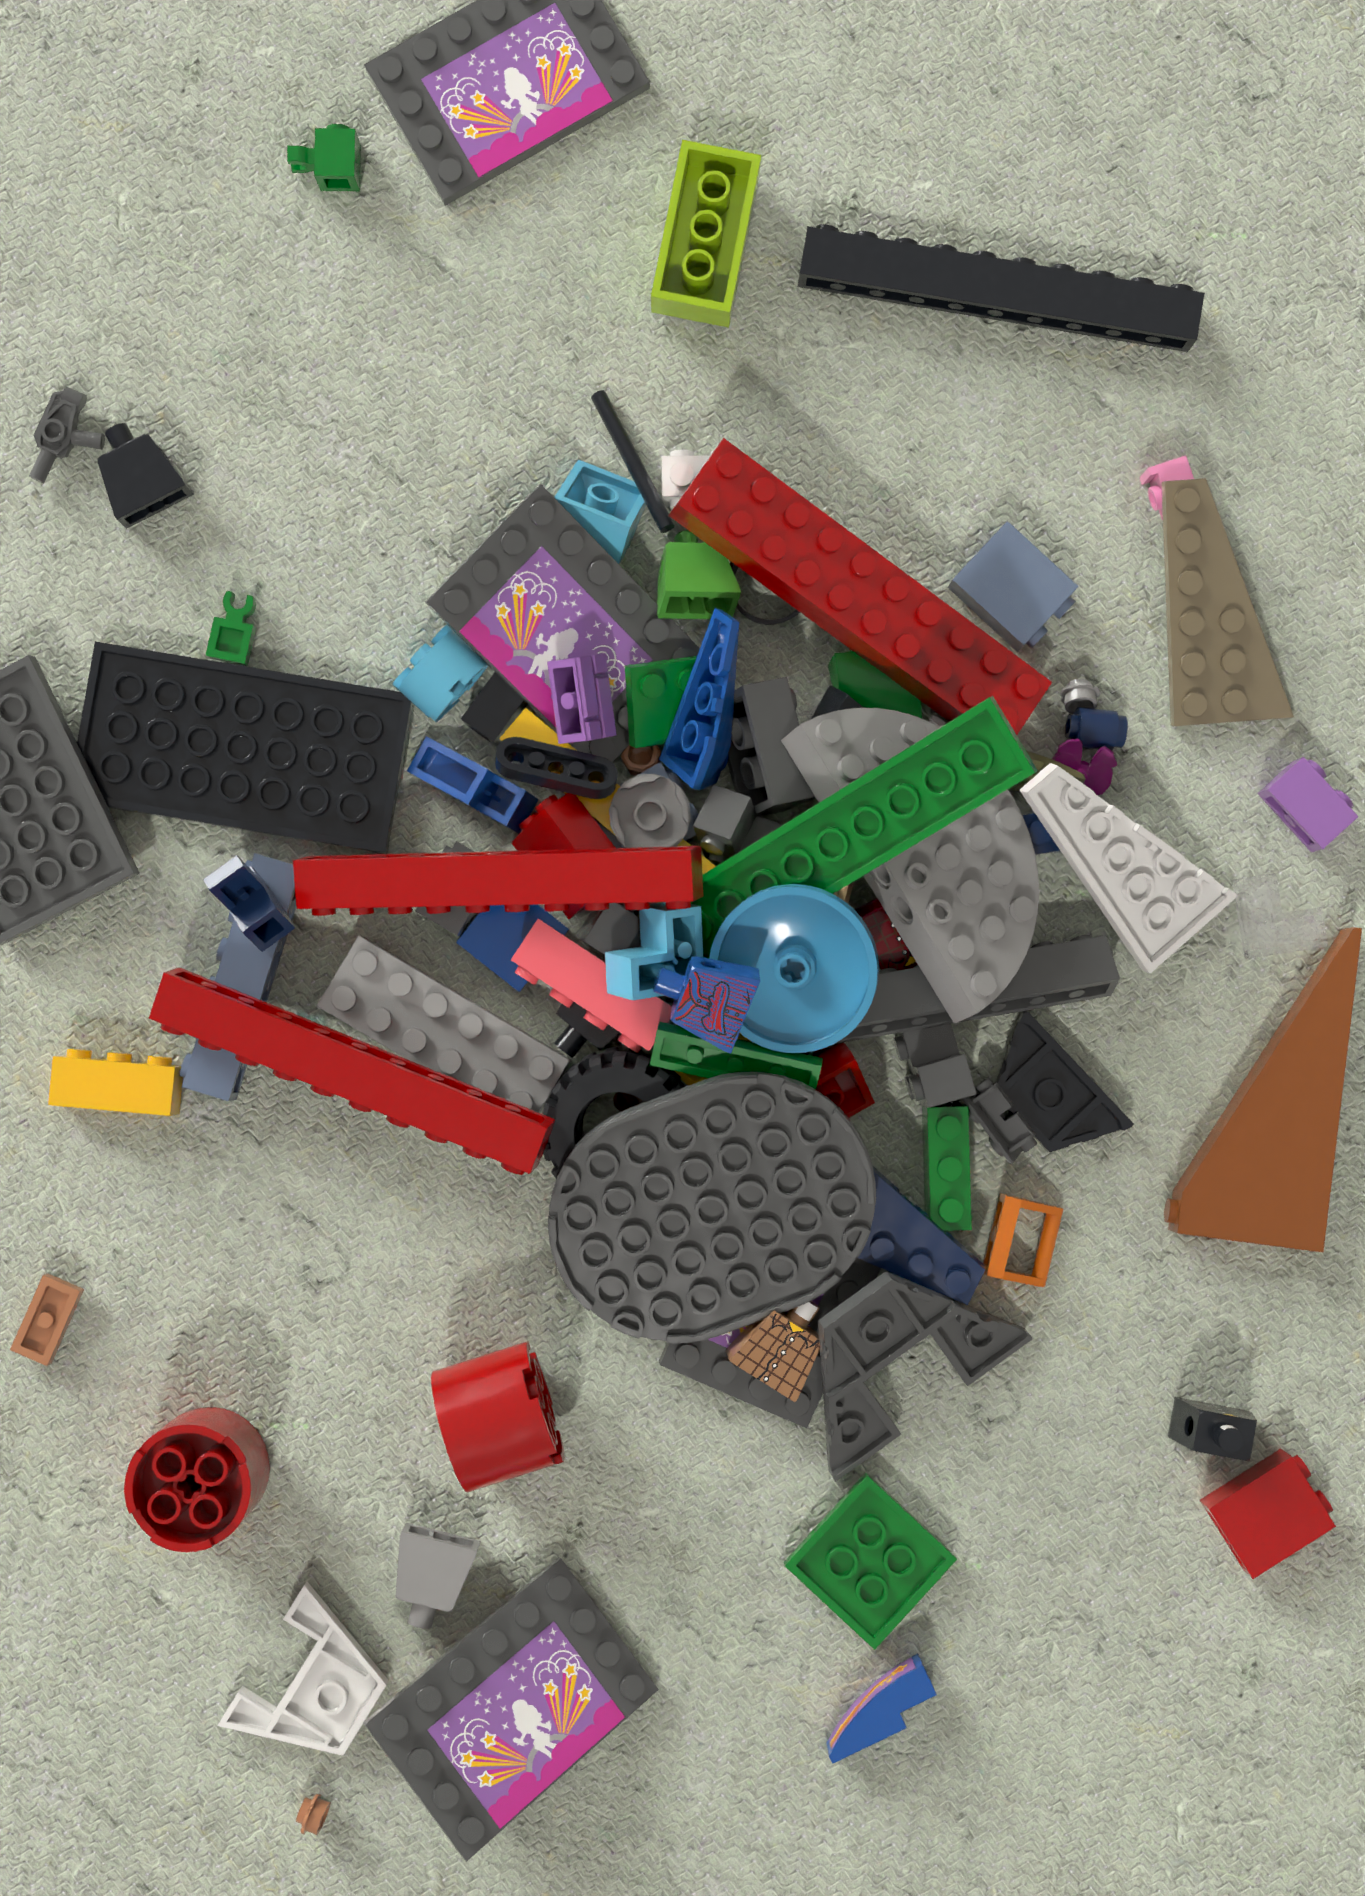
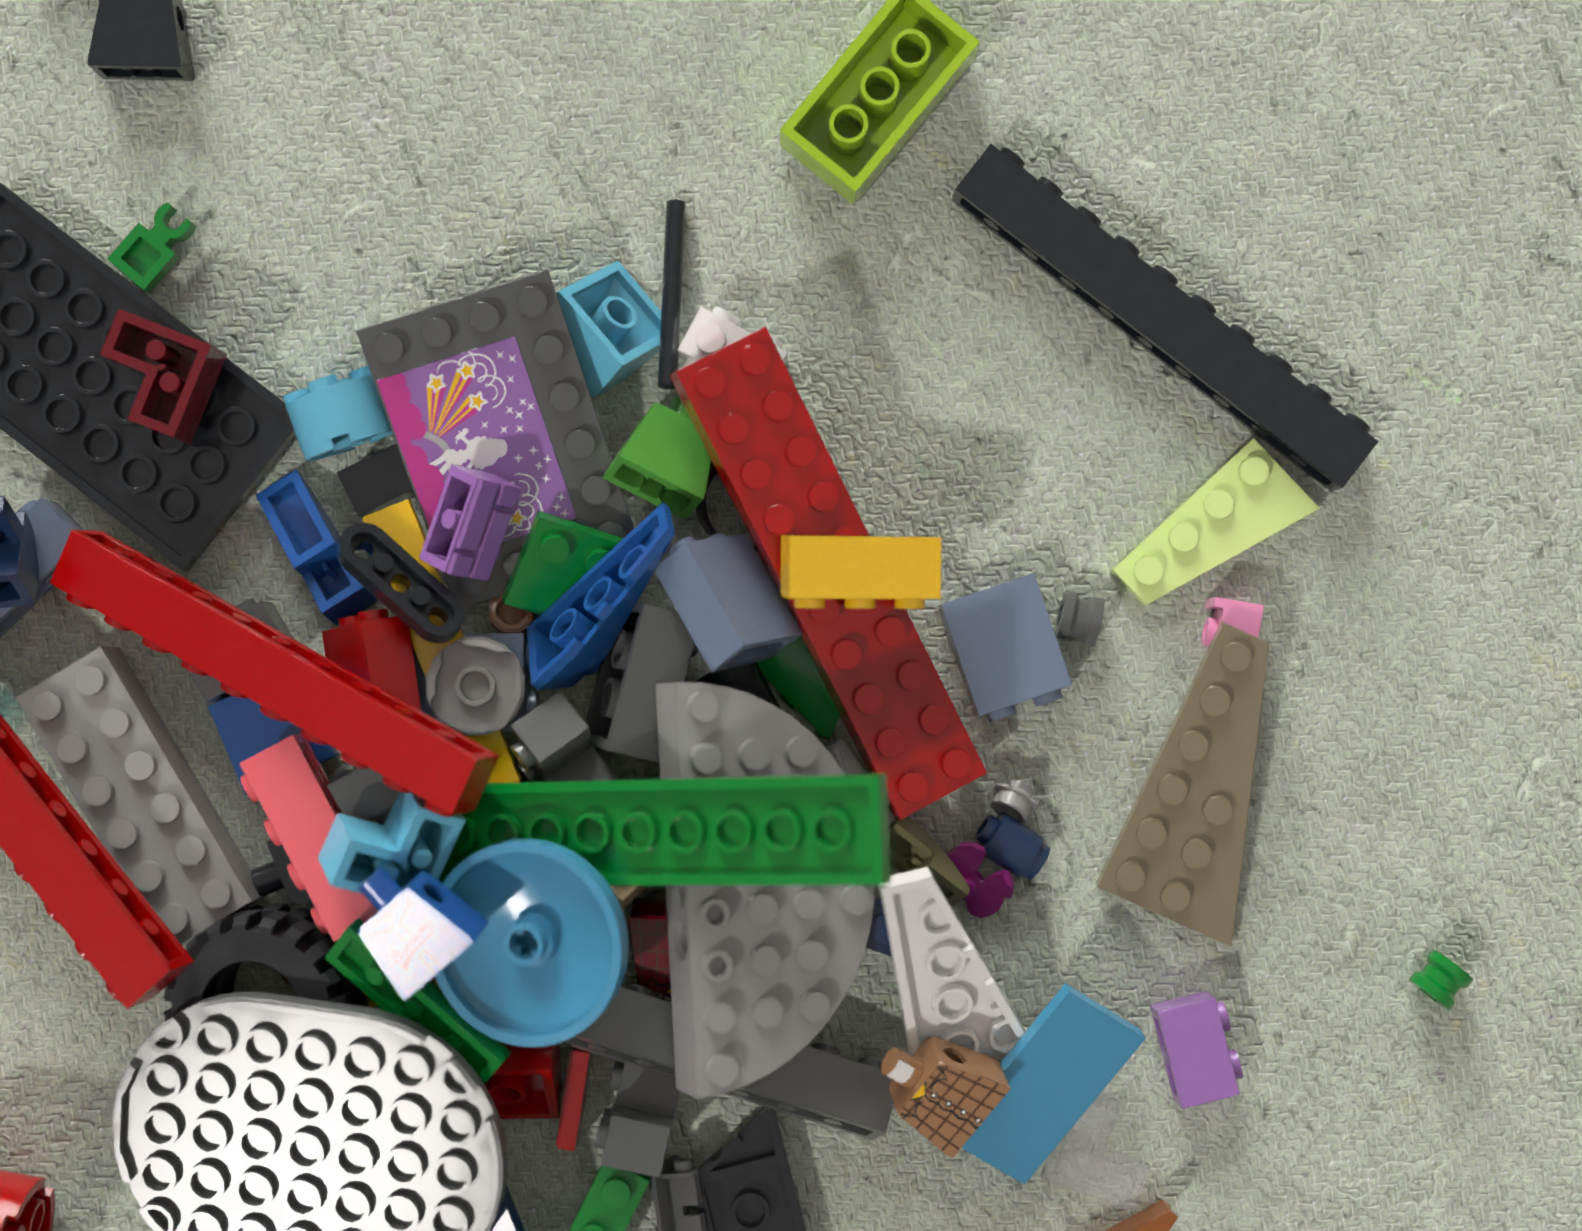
camera: 30 degrees right, 0 degrees up
none -> dark red brick [100,309,227,445]
none -> red tile [556,1047,593,1151]
none -> sand blue brick [655,533,803,672]
none -> yellow brick [780,536,942,609]
none -> medium nougat torso [881,1036,1011,1158]
none -> dark azure tile [962,983,1146,1185]
none -> dark grey wheel [1055,591,1105,646]
none -> yellowish green wing [1110,438,1320,606]

